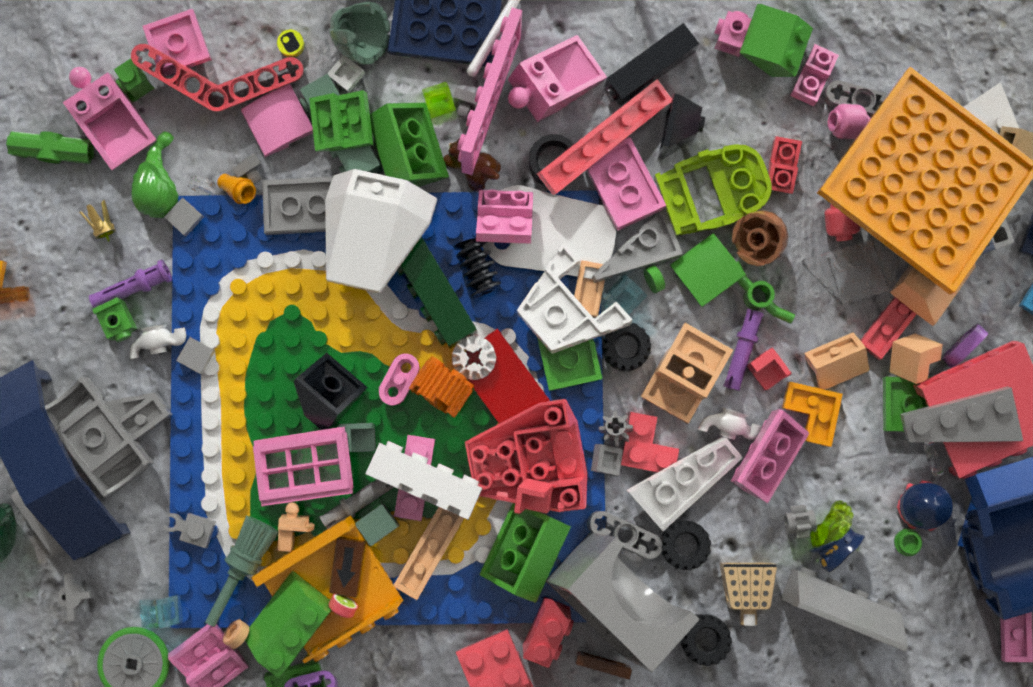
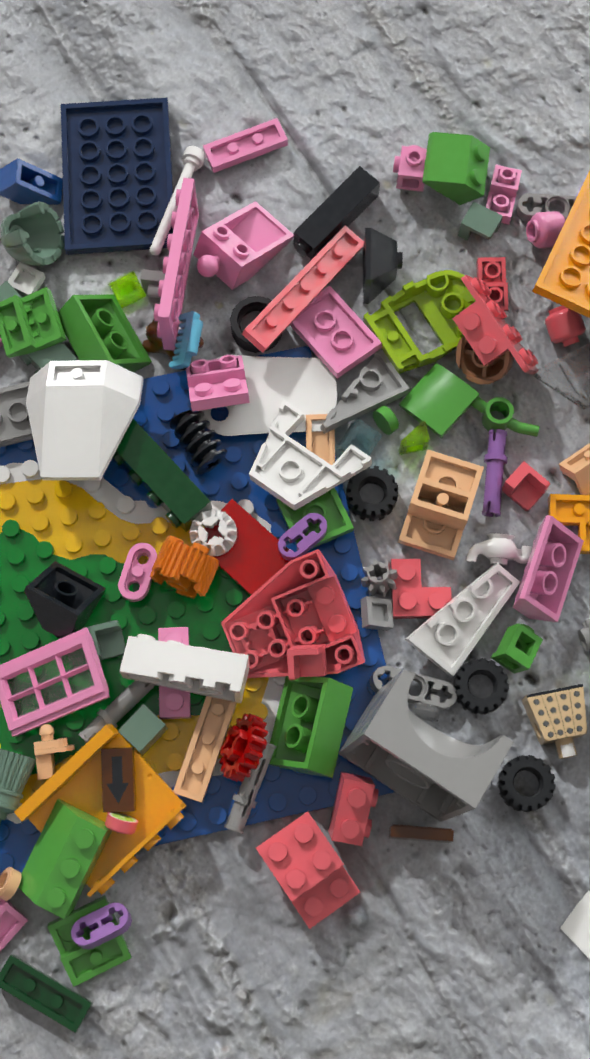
camera: 10 degrees left, 10 degrees down
none -> medium azure piece [169,311,203,370]
none -> red gear [219,713,268,782]
none -> light grey pin [224,742,277,834]
none -> medium lavender beam [278,513,327,561]
none -> clear neon green slope [399,421,430,455]
none -> coral bracket [452,275,539,375]
none -> sand green panel [458,201,503,241]
none -> bright green brick [491,623,543,674]

